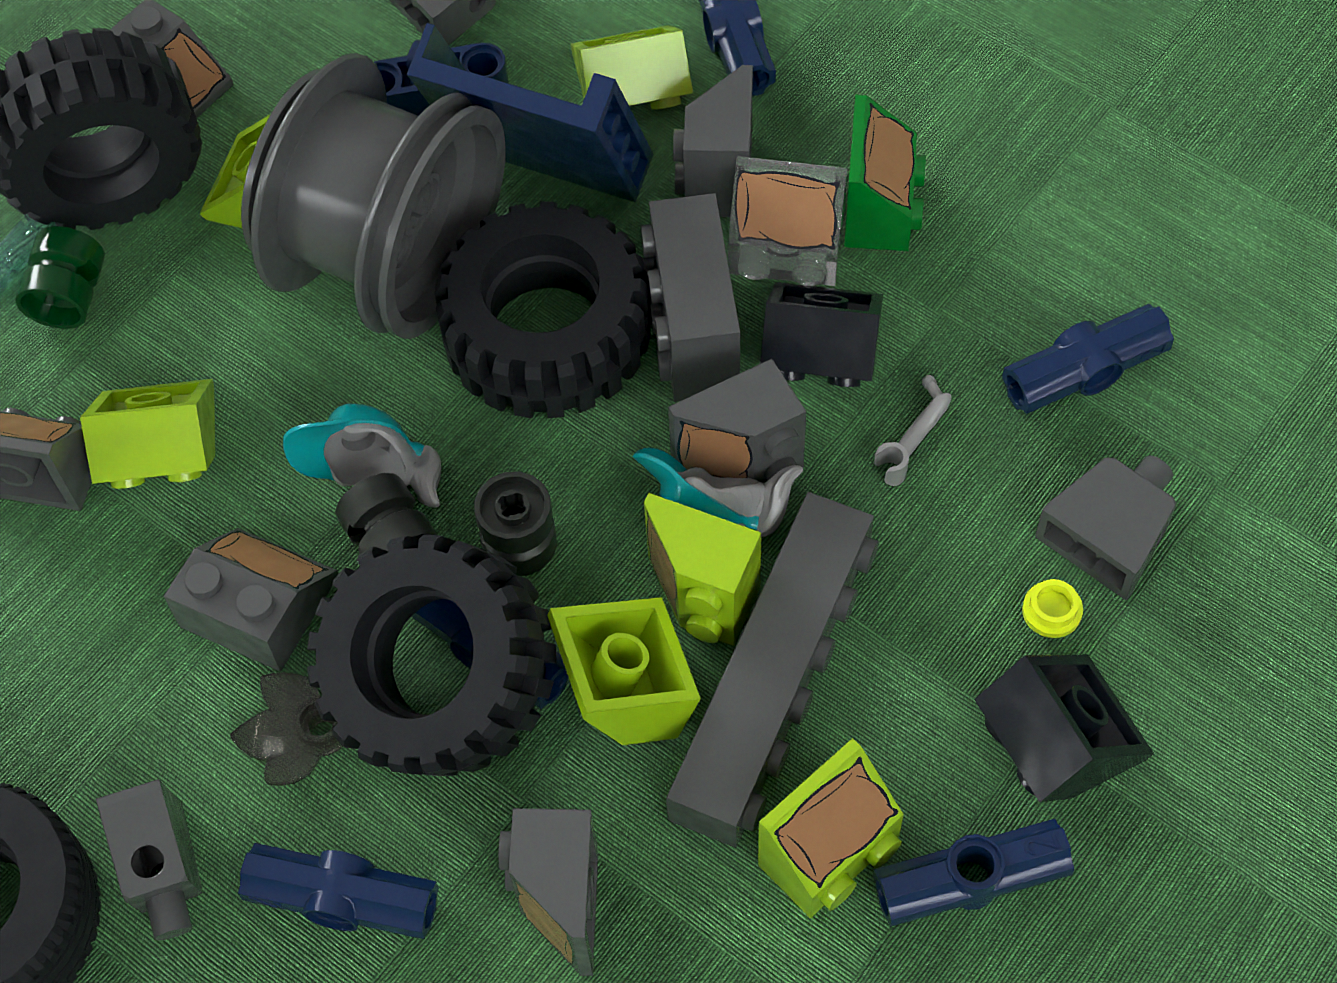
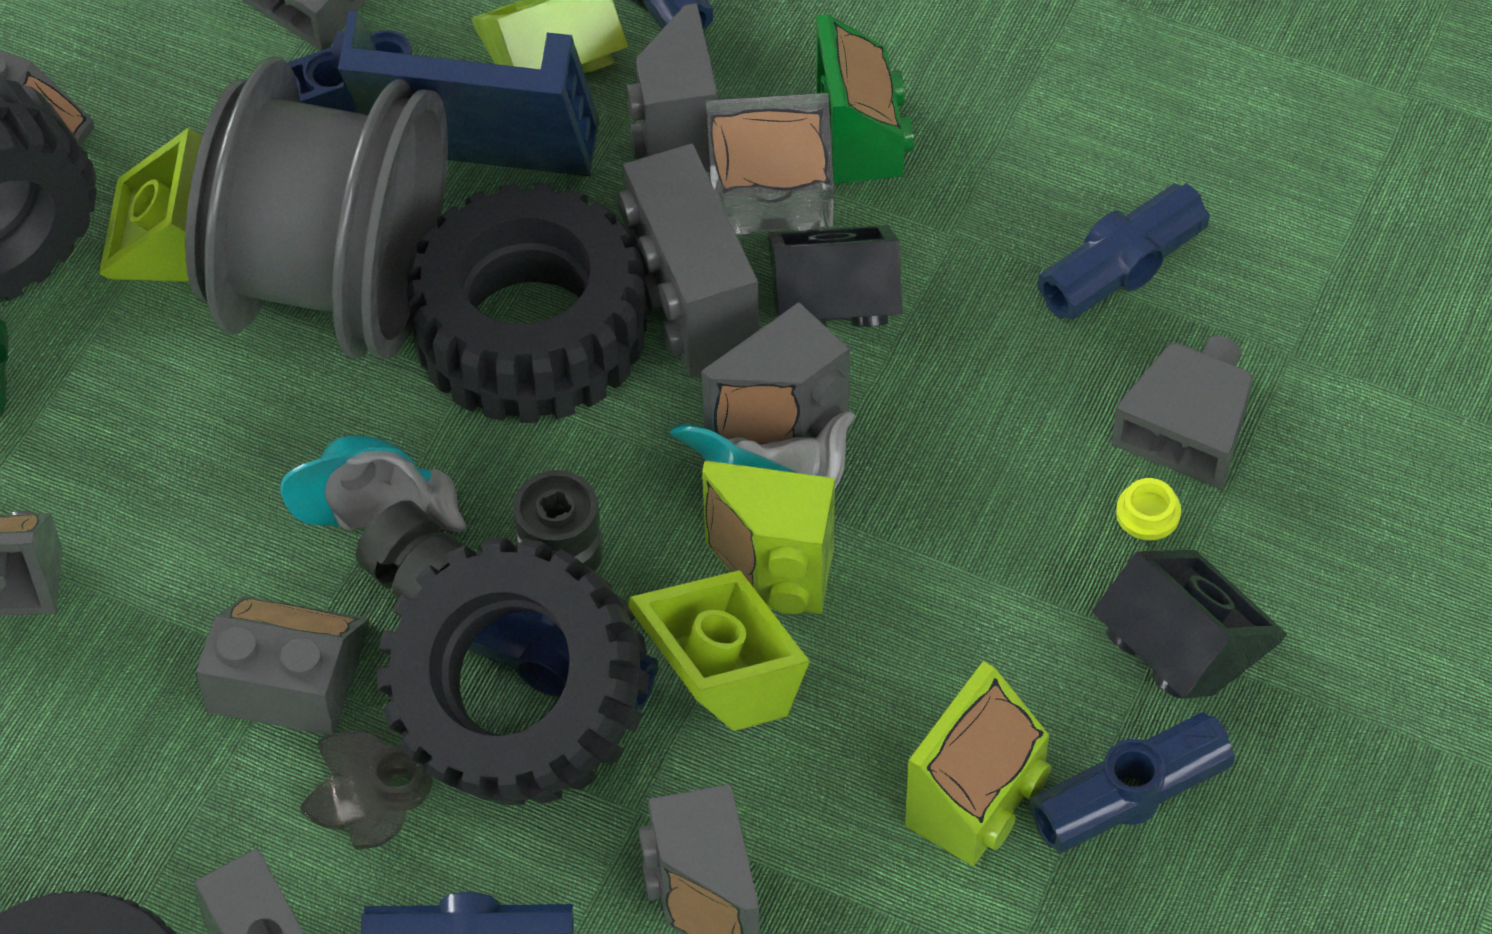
camera: 15 degrees left, 5 degrees down
lime slope [80,379,215,489] -> none
dark grey brick [666,492,879,848] -> none
light grey piece [874,375,952,486] -> none

